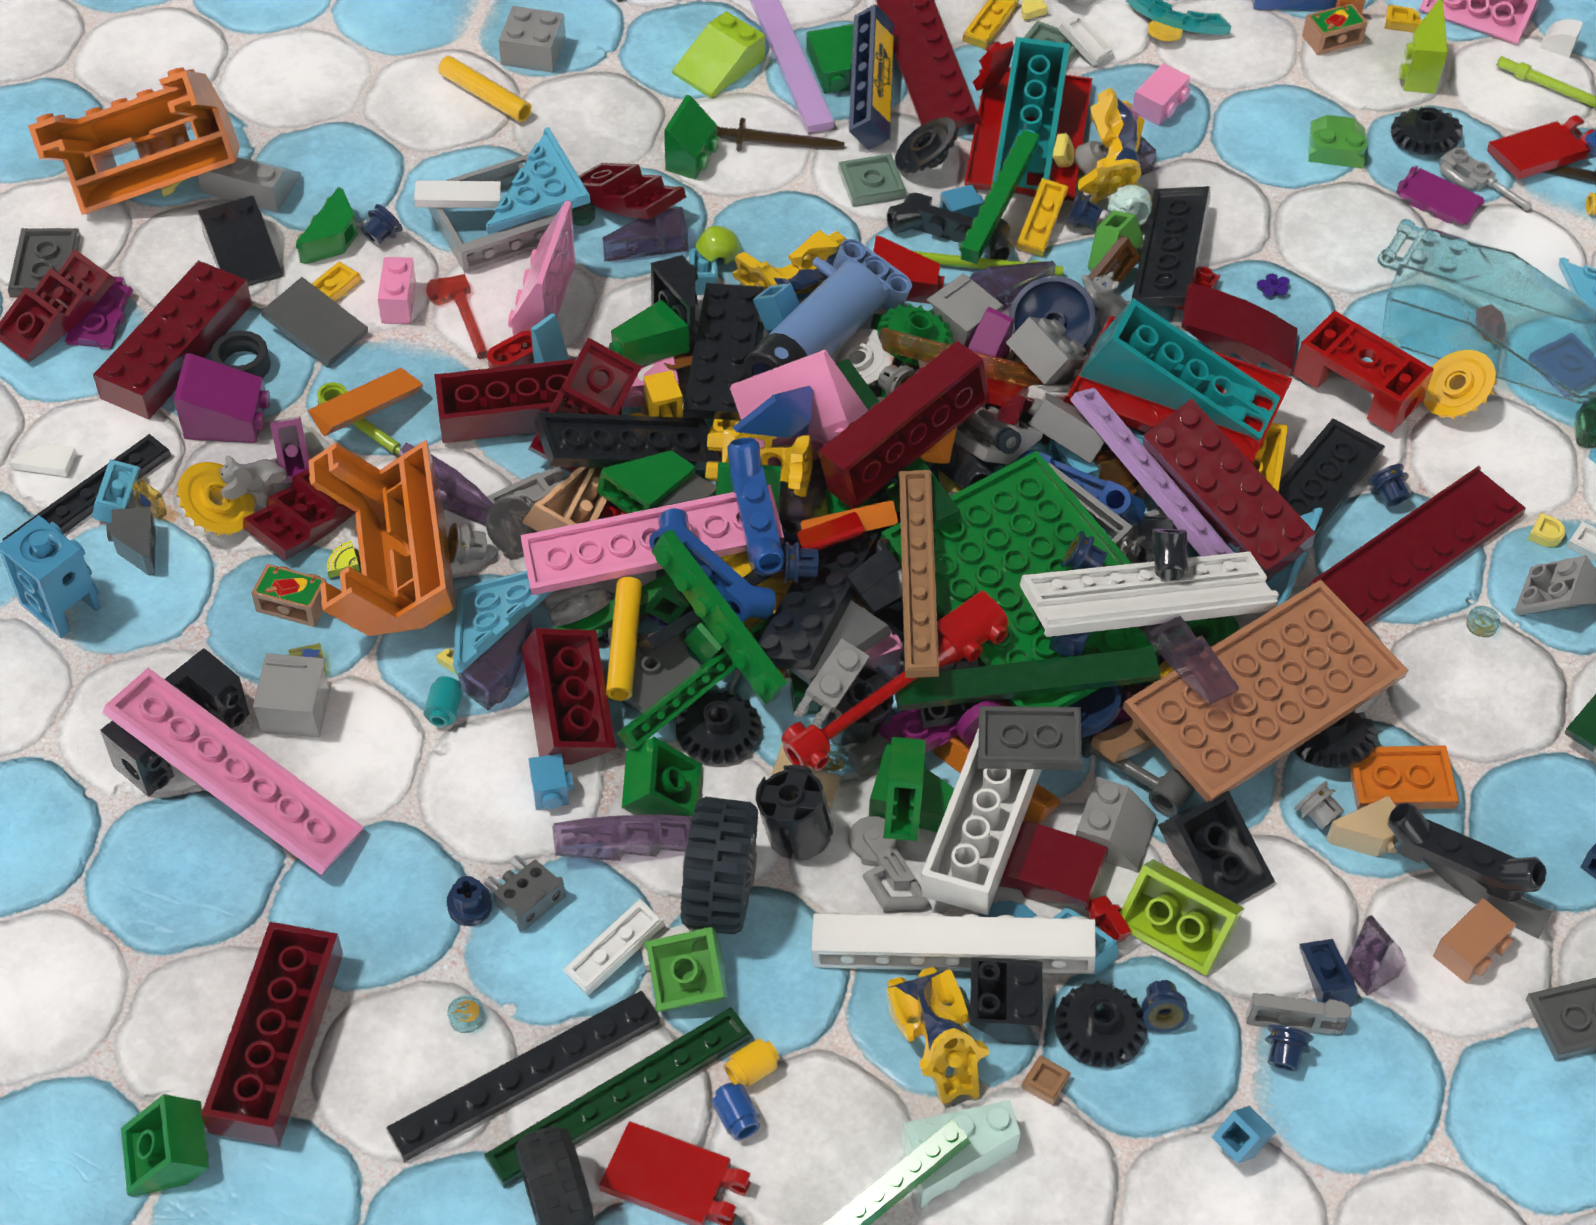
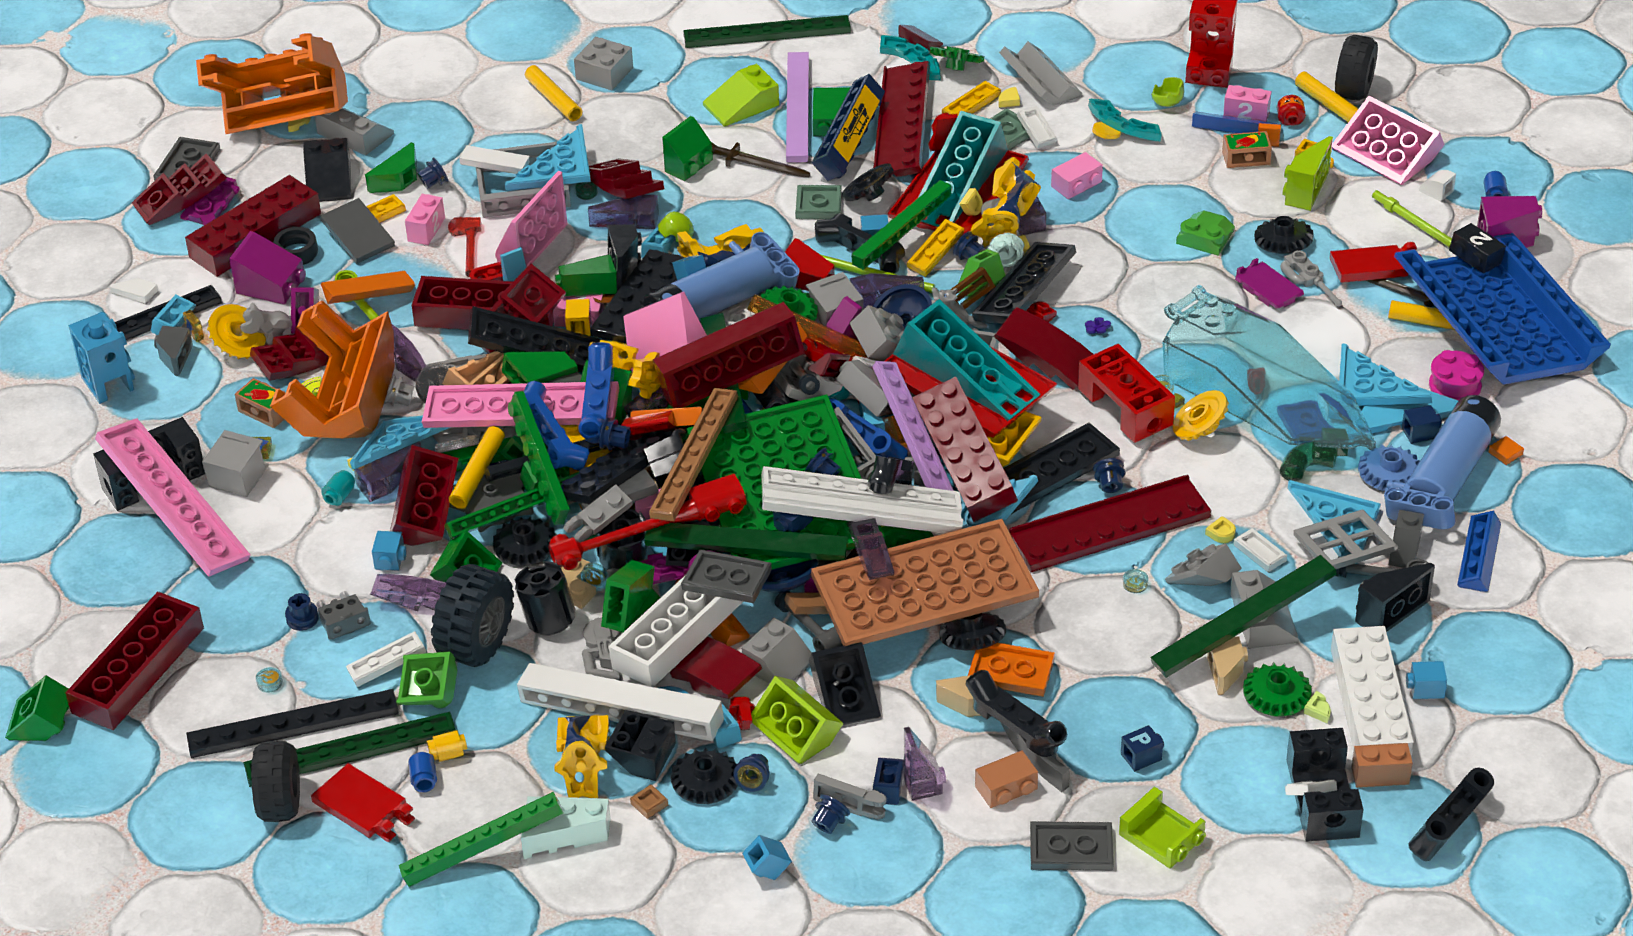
camera: 20 degrees right, 10 degrees down
blue slope [733,386,813,438] -> none
light grey piece [1294,781,1344,830] -> none

